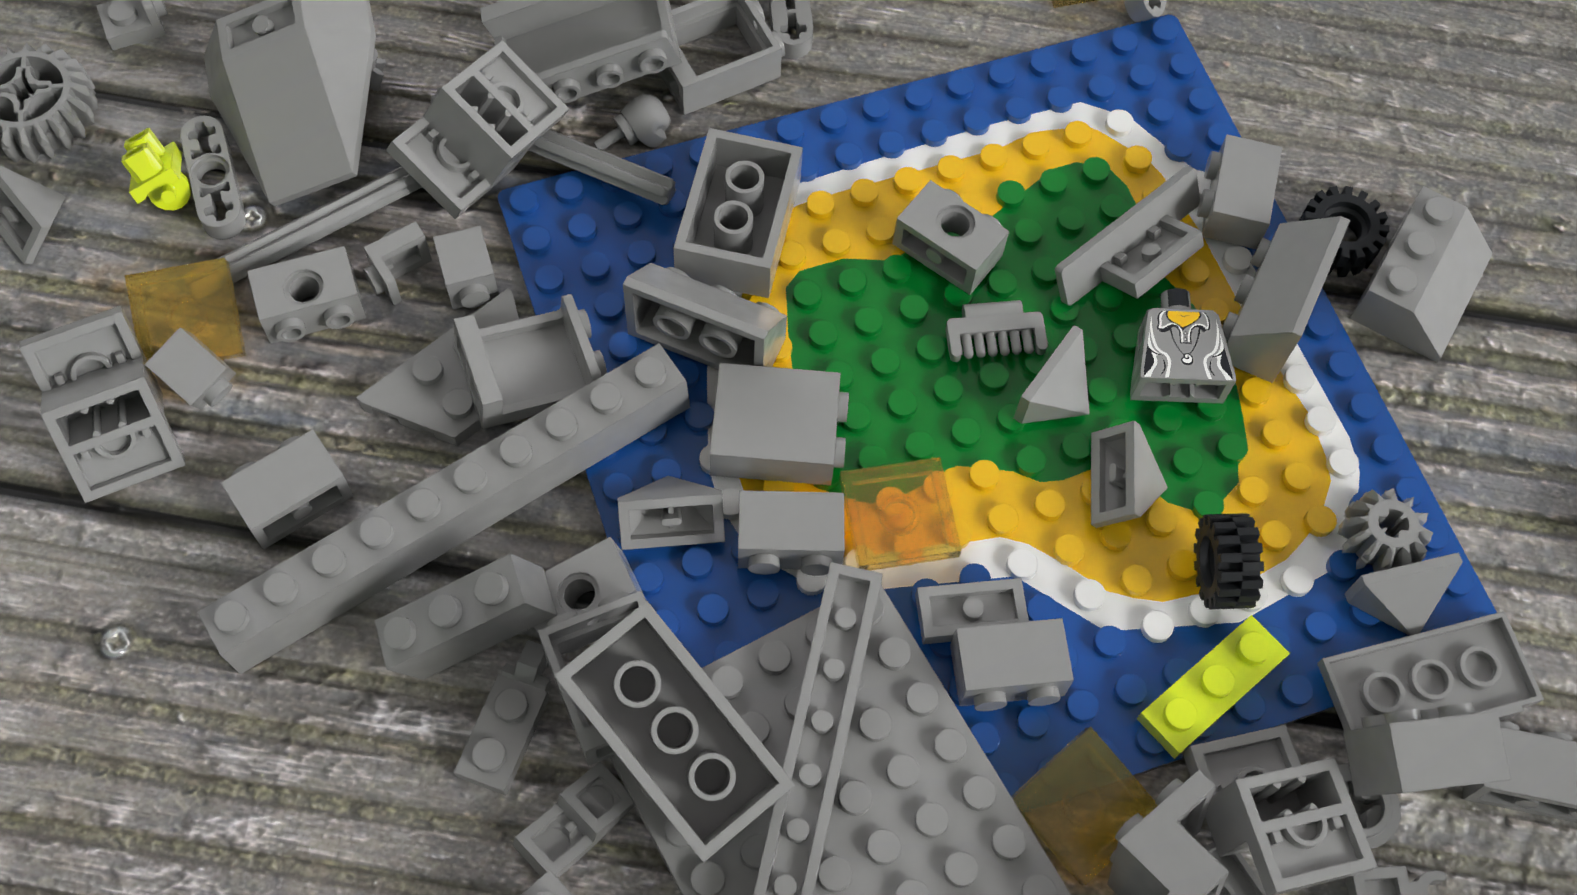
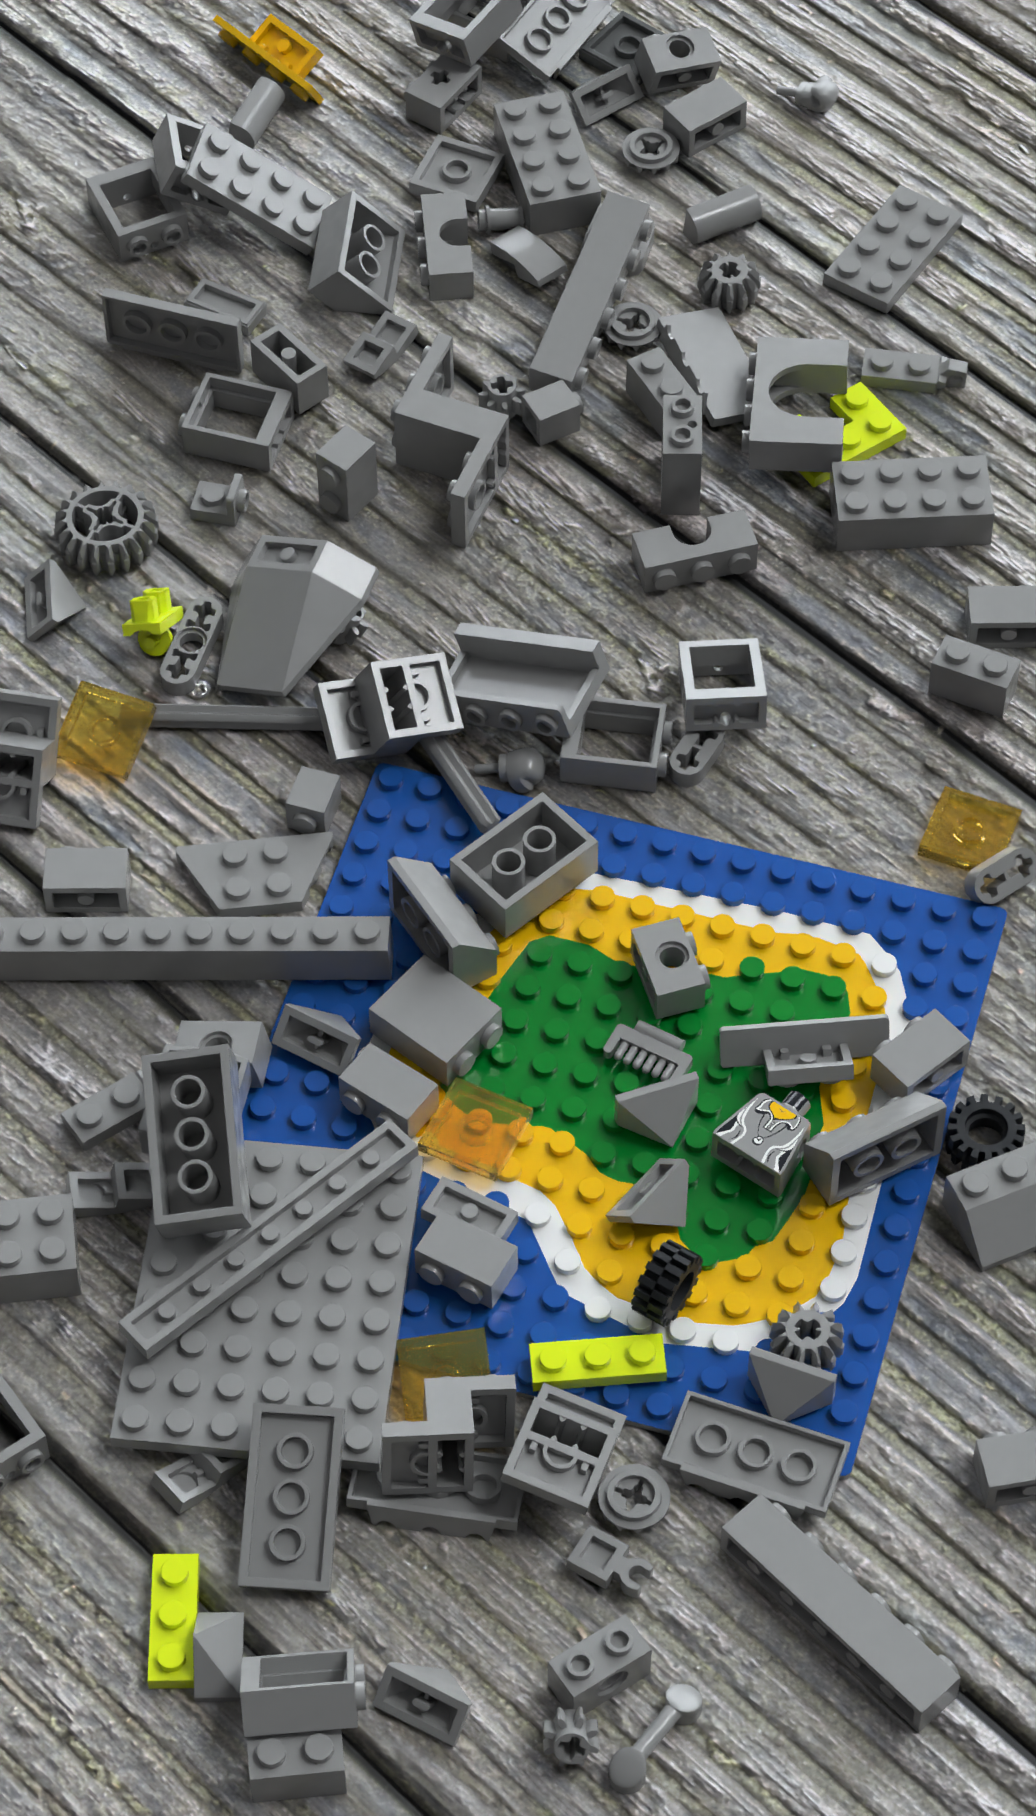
camera: 40 degrees right, 10 degrees down
light grey brick [144,327,236,409] -> none
light grey brick [247,246,367,344] -> none
light grey bracket [363,221,432,306] -> none
light grey brick [374,553,557,680] -> none
light grey panel [454,294,607,429] -> none
light grey brick [1343,702,1512,797] -> none

